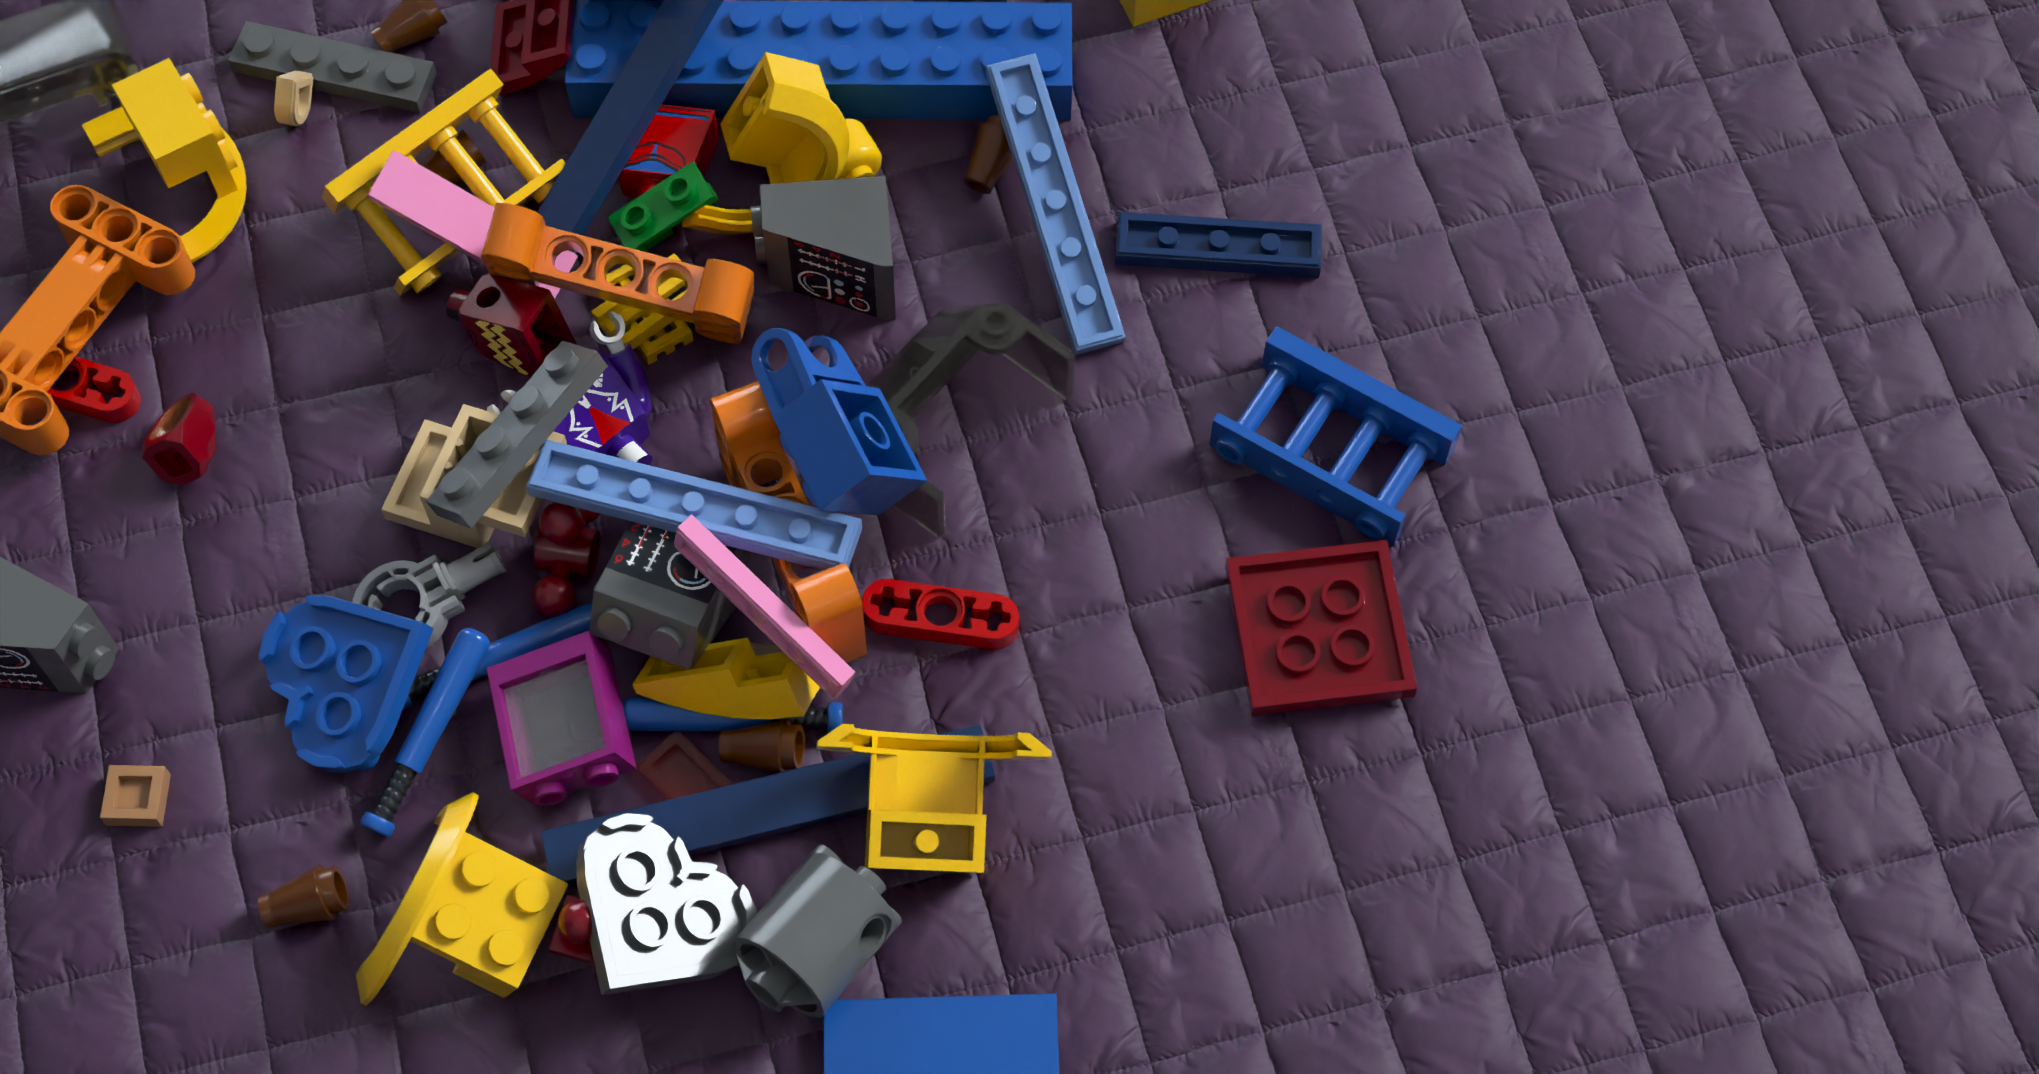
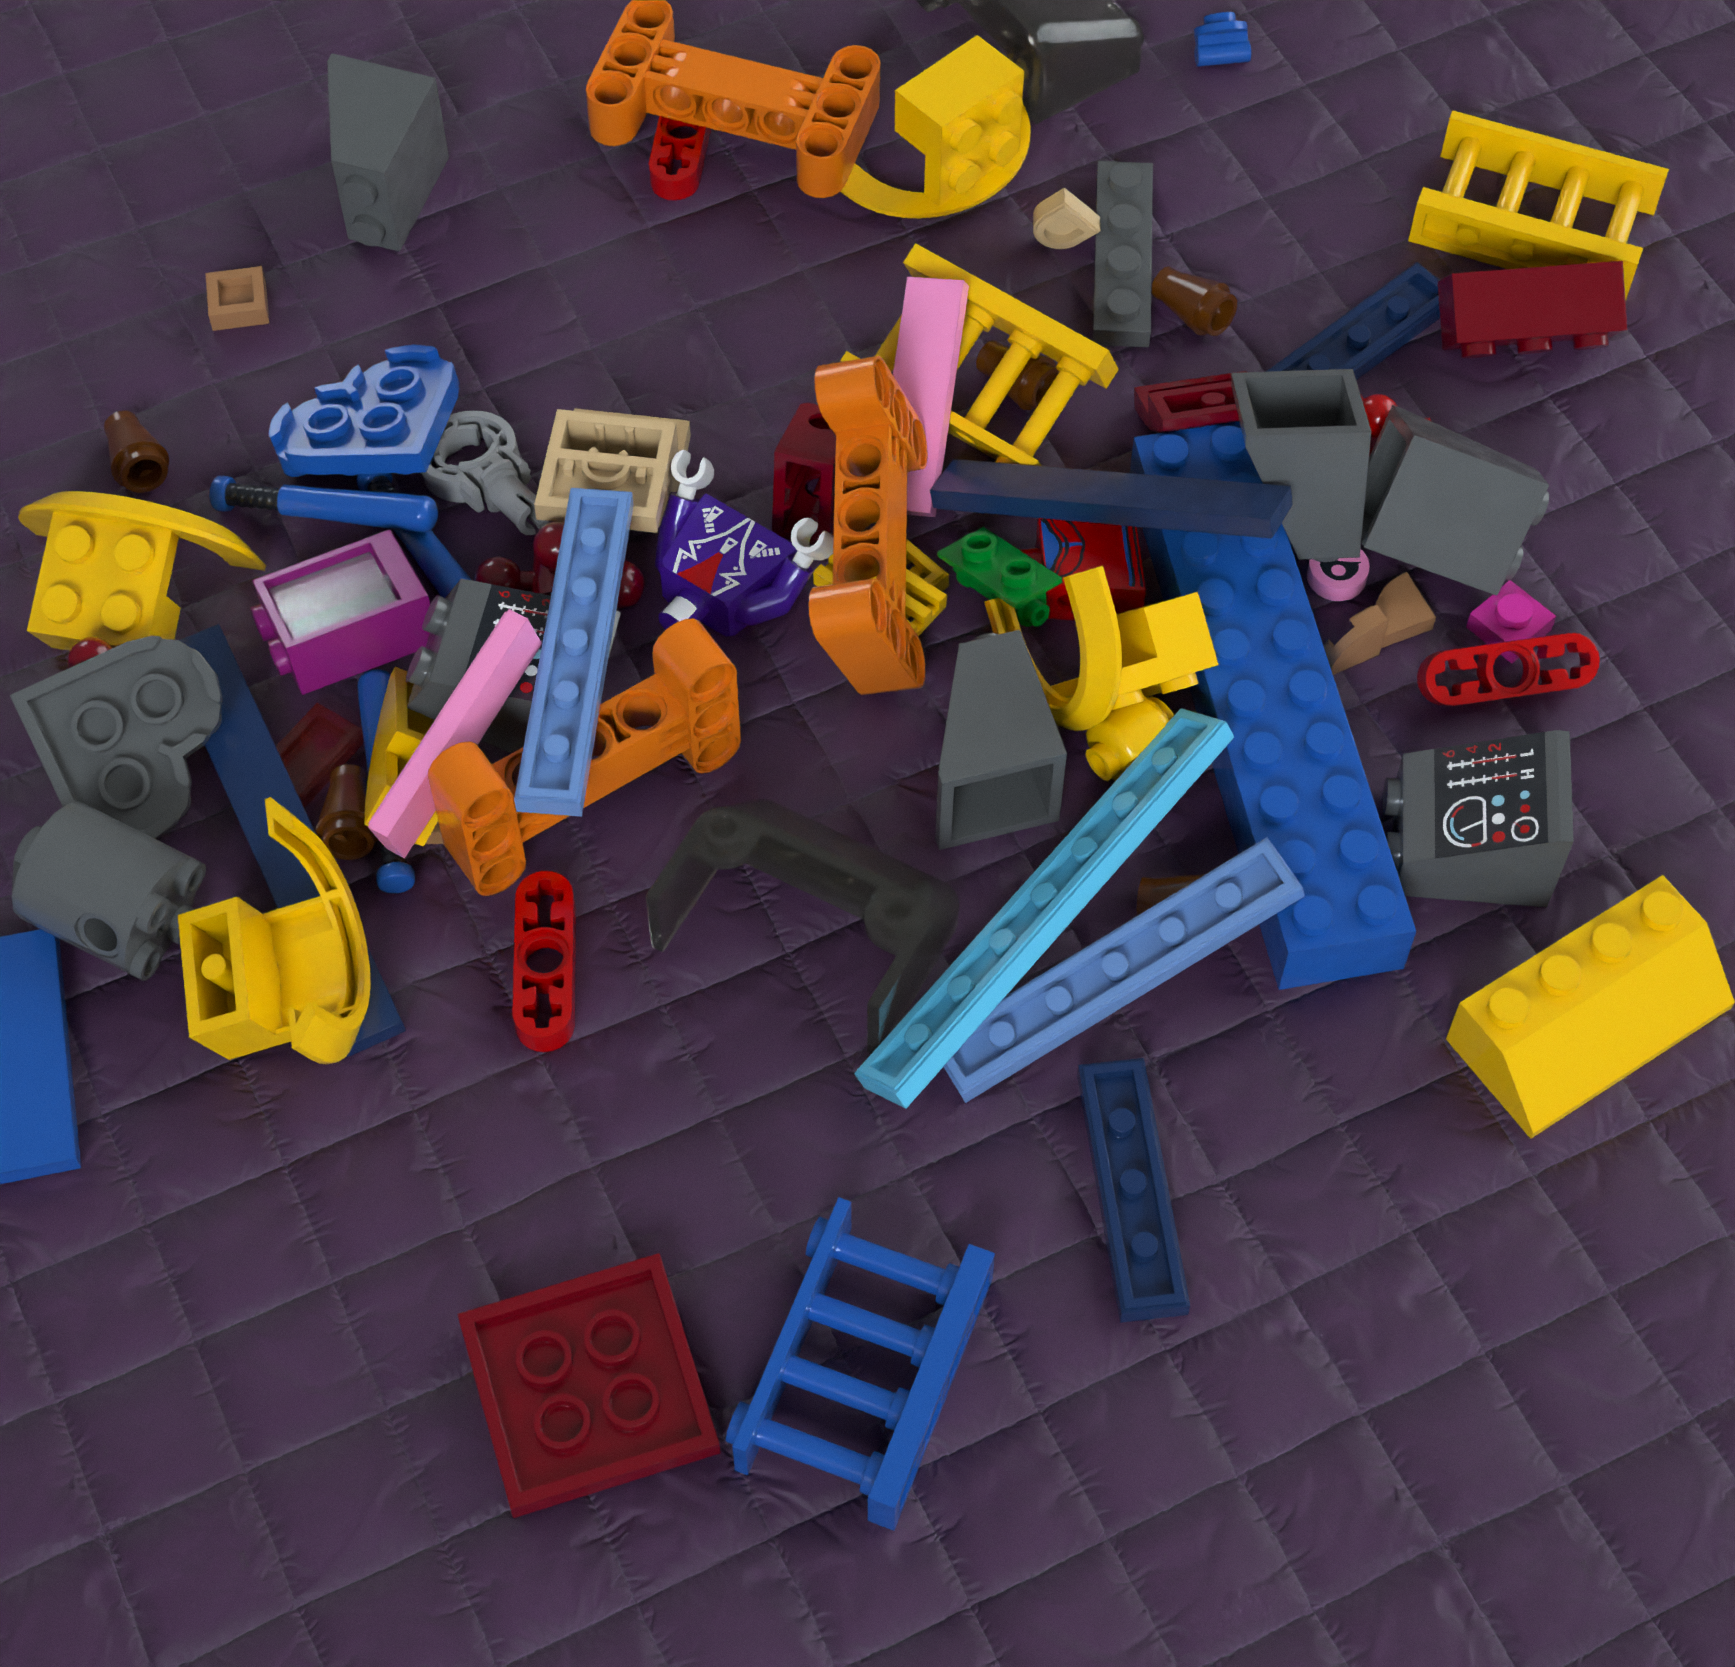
camera: 80 degrees right, 5 degrees down
dark red rock [142,392,217,486] -> none
dark grey plate [426,341,608,529] -> none
blue brick [751,328,927,516] -> none
none -> medium azure tile [854,708,1234,1109]

